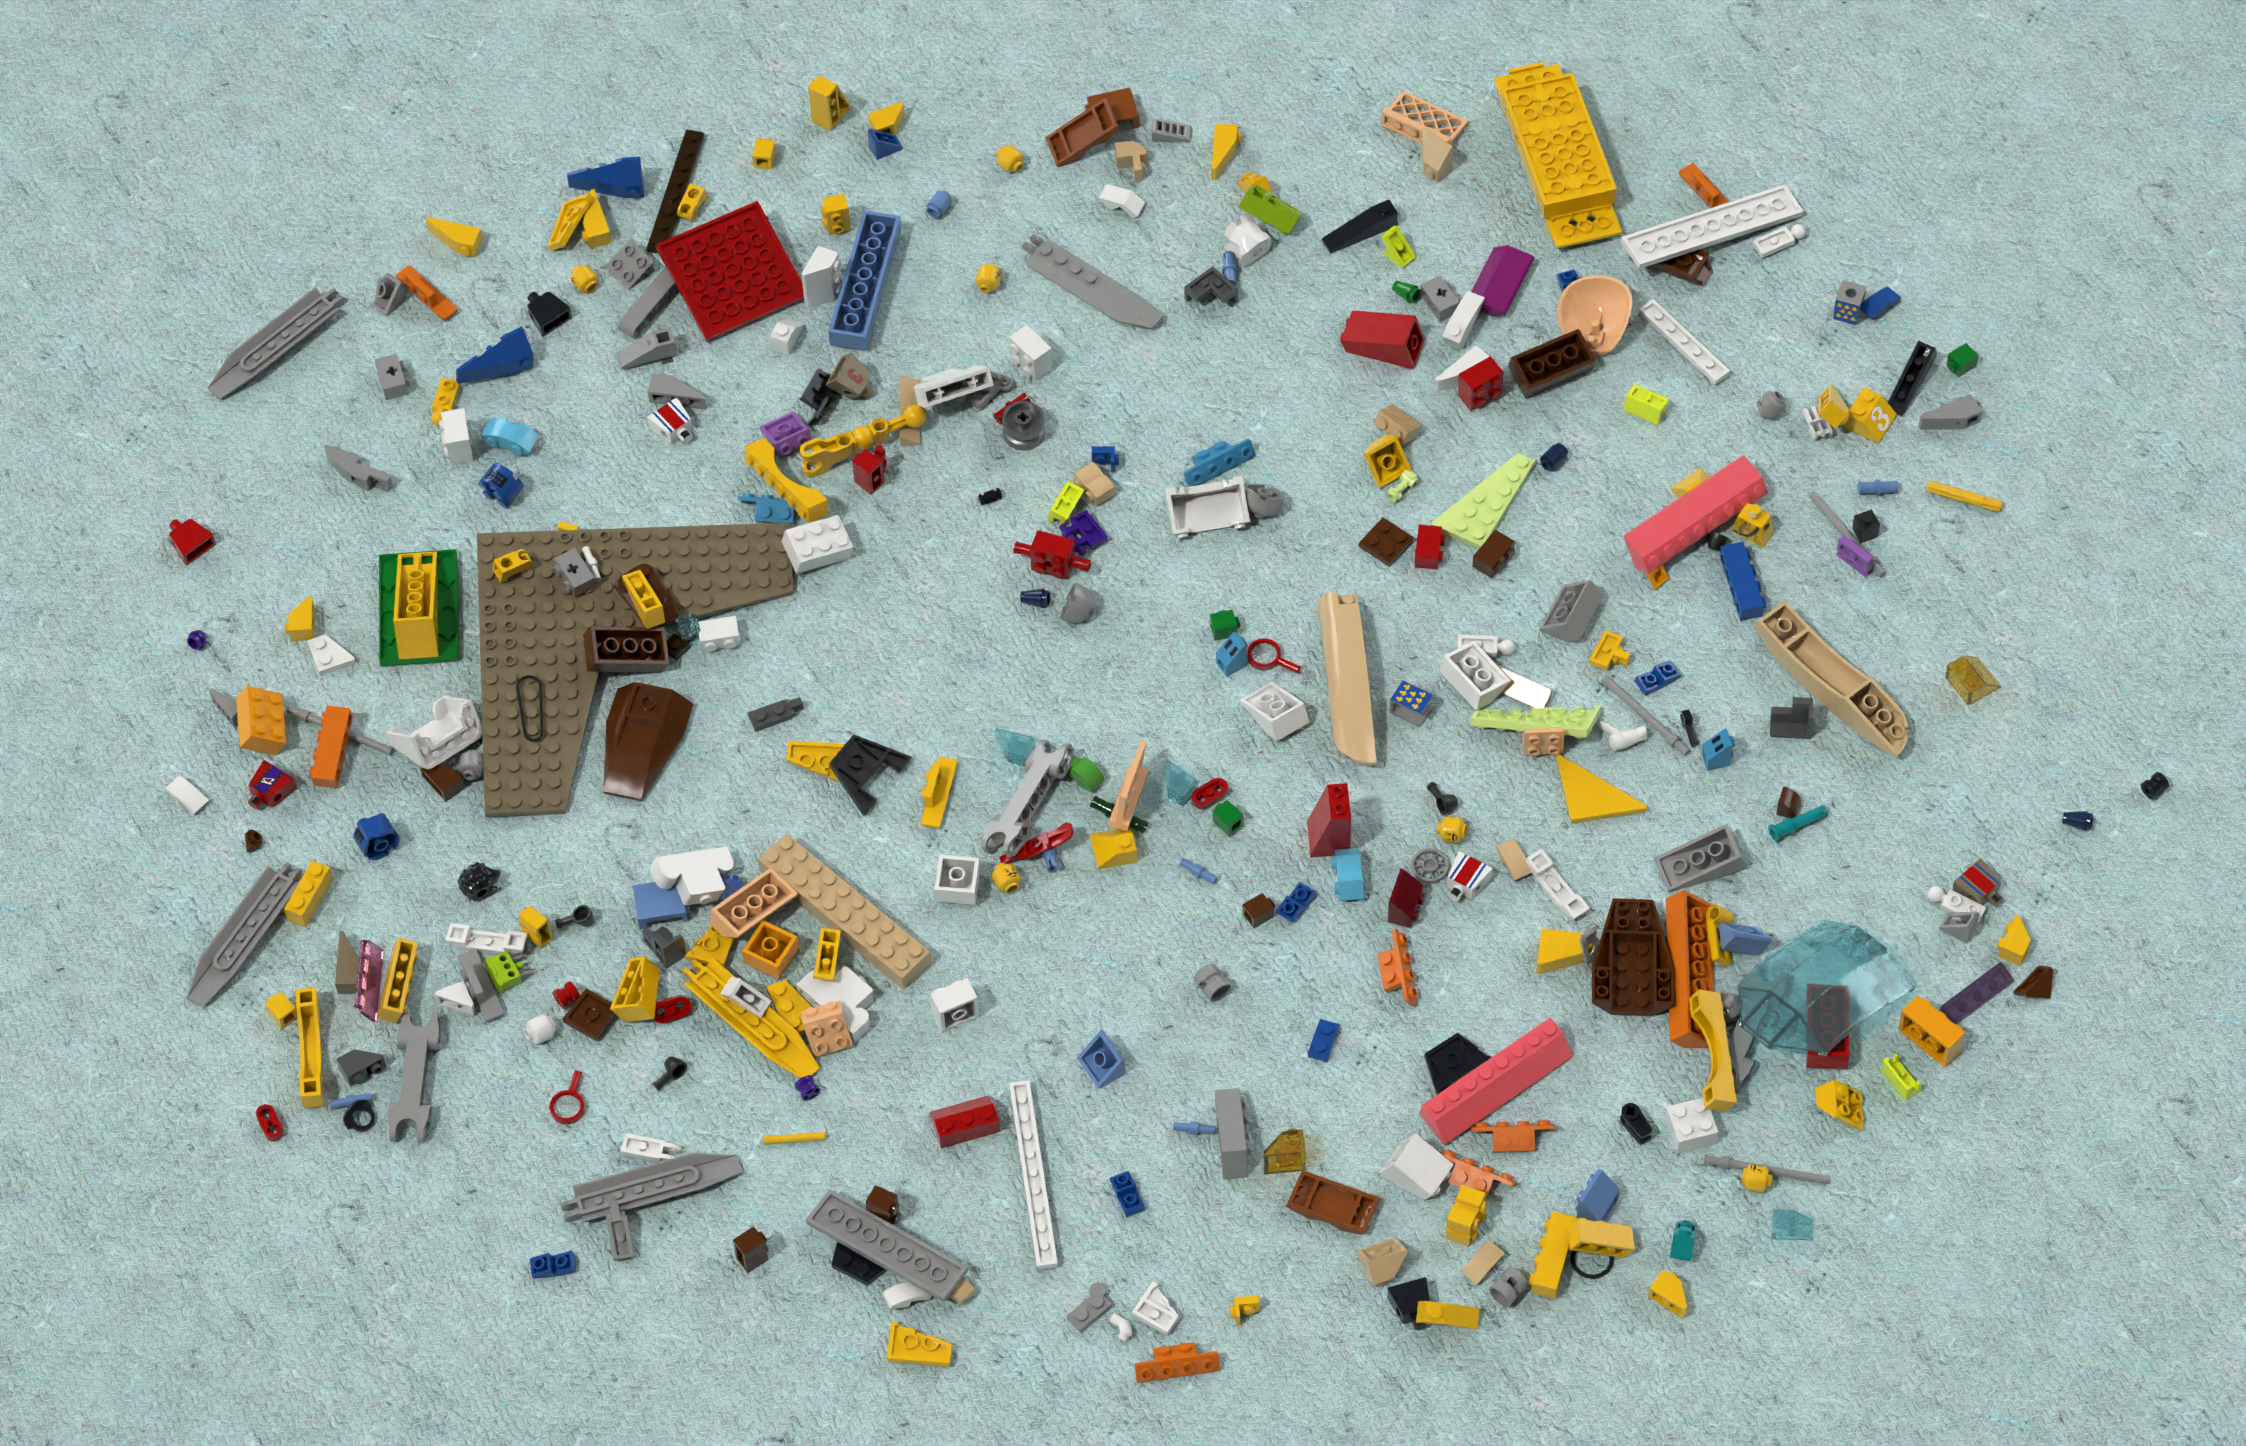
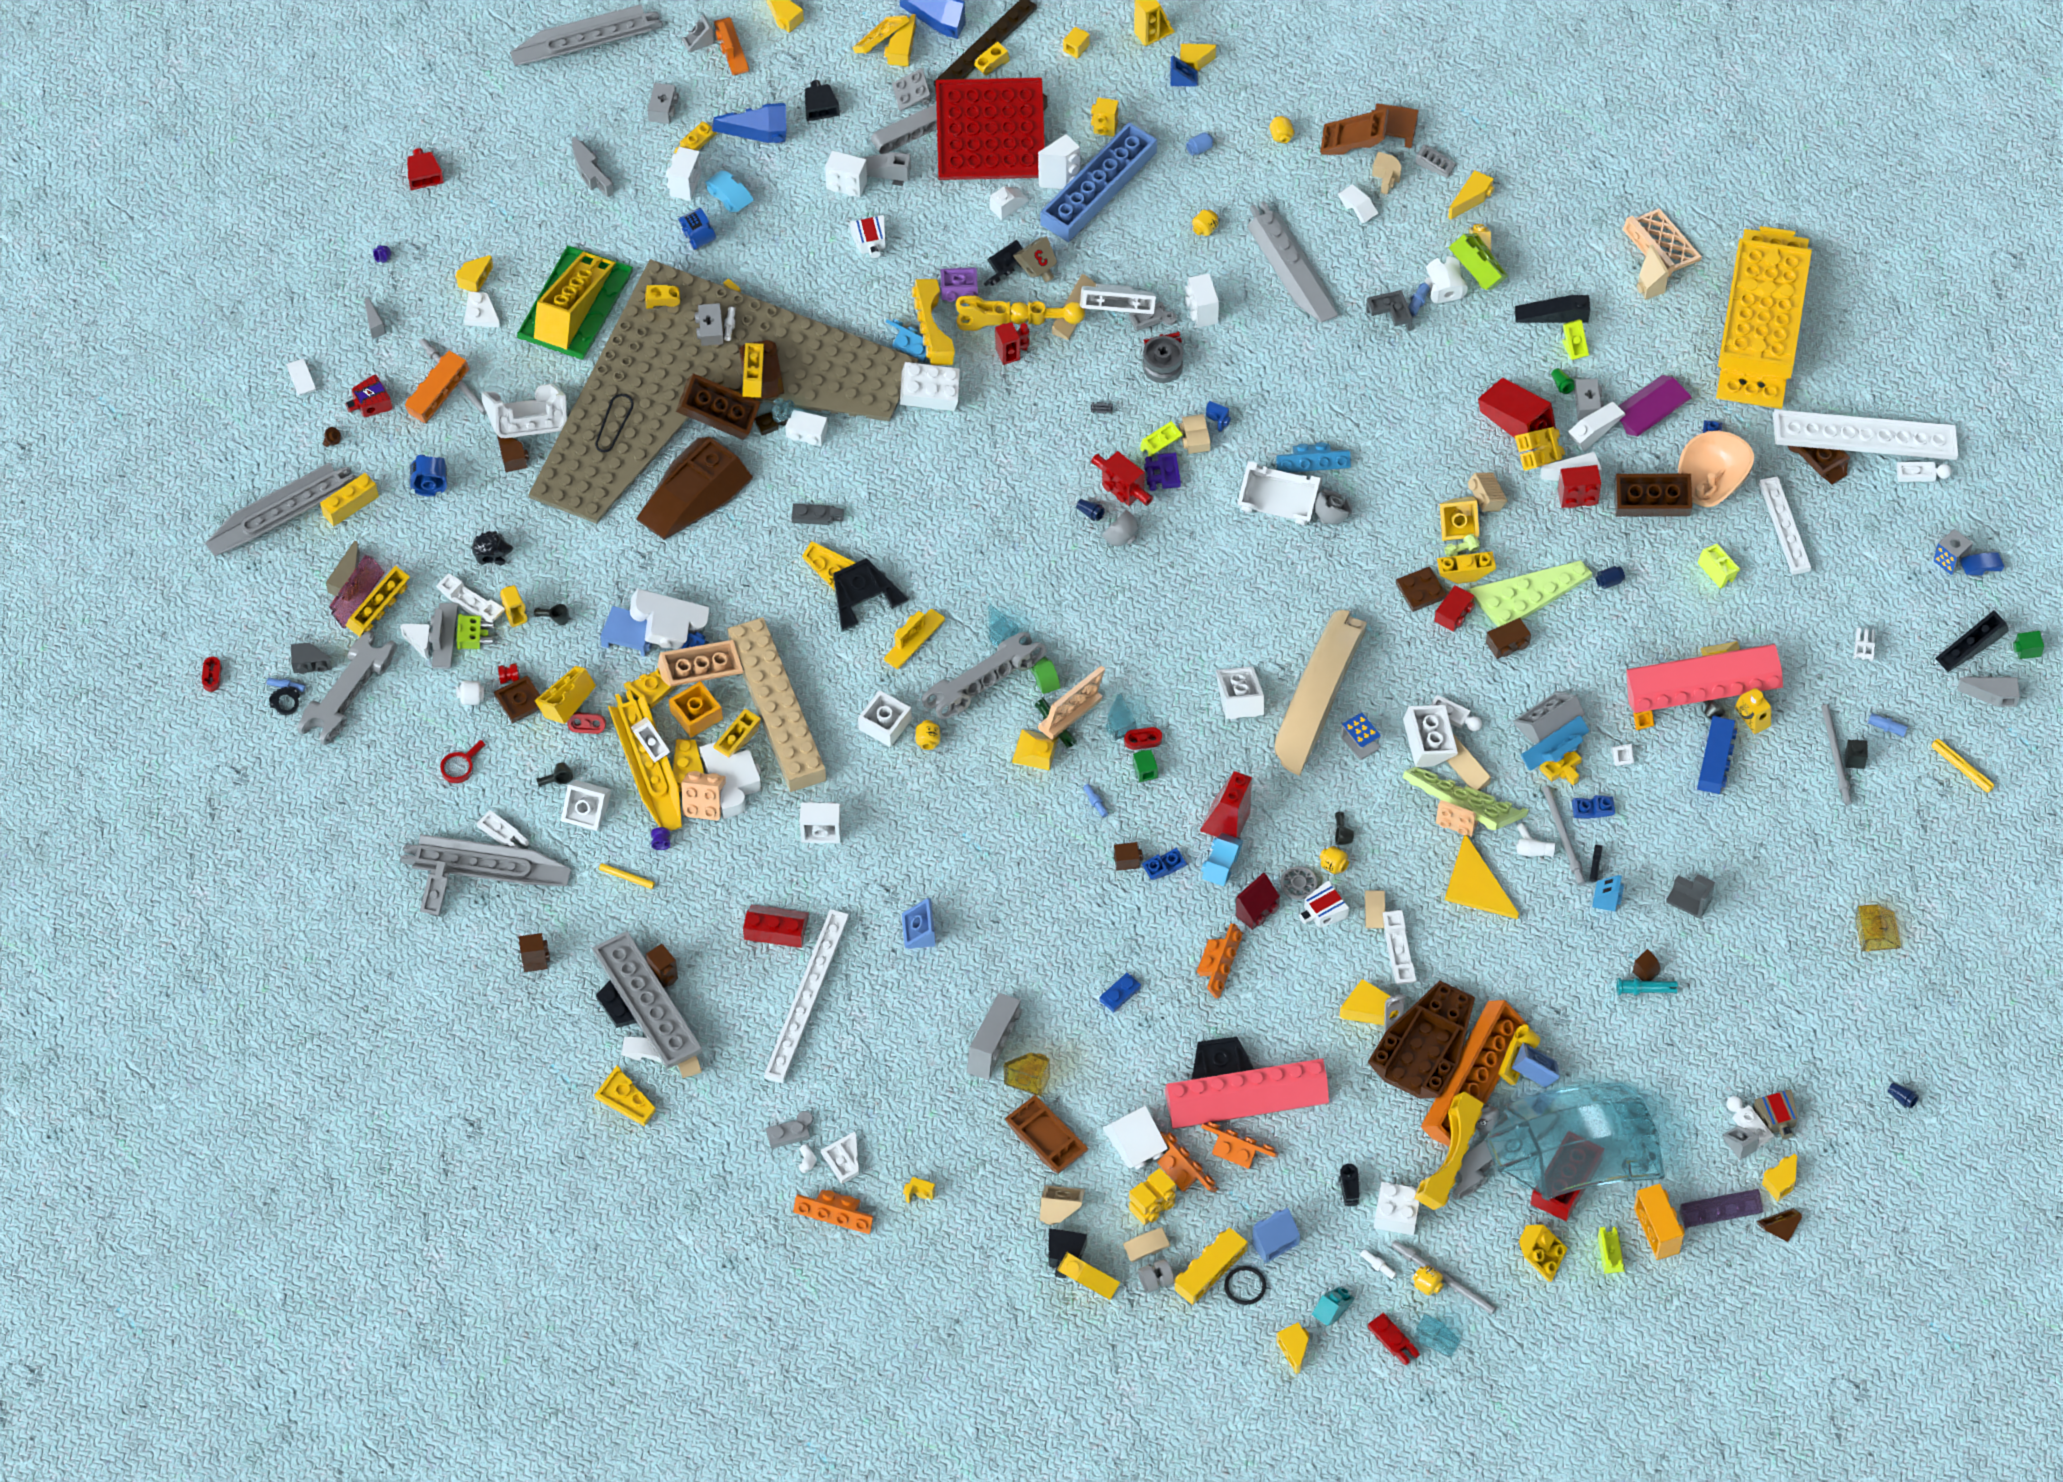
camera: 25 degrees right, 0 degrees up
light orange brick [236,686,286,755] -> none
yellow brick [265,992,297,1029] -> none
yellow arch [295,987,324,1108] -> none
light grey head [458,750,484,780] -> none
blue slope [530,1250,577,1278] -> none
yellow head [570,265,598,293] -> none
dark grey panel [642,927,686,969] -> none
light grey slope [648,373,707,410] -> none
red piece [999,822,1074,864] -> none
medium blue pin [1041,834,1060,873] -> none
blue slope [1109,1171,1145,1217] -> none
medium blue bar [1173,1122,1215,1135] -> none
light grey wheel [1194,963,1231,1002] -> none
green brick [1210,609,1240,641] -> none
dark azure slope [1216,631,1248,677] -> none
piece [1247,638,1301,673] -> none
yellow brick [1567,1218,1635,1258] -> none
light grey slope [1654,824,1747,893] -> none
orange bracket [1679,163,1729,208] -> none
tan slope [1753,600,1908,758] -> none
light grey head [1757,391,1785,419] -> none
yellow slope [1818,383,1849,429] -> none
medium lavender plate [1836,535,1873,578] -> none
yellow slope [1844,387,1897,444] -> none
black wheel [2140,772,2169,799] -> none
none -> white slope [561,780,611,831]
none -> white brick [825,151,867,197]
none -> white bar [1360,1249,1397,1280]
none -> red hinge [1367,1312,1420,1365]
none -> yellow slope [1437,551,1496,584]
none -> yellow hips [1515,427,1565,471]
none -> dark azure bracket [1521,716,1589,771]
none -> white slope [1611,744,1634,766]

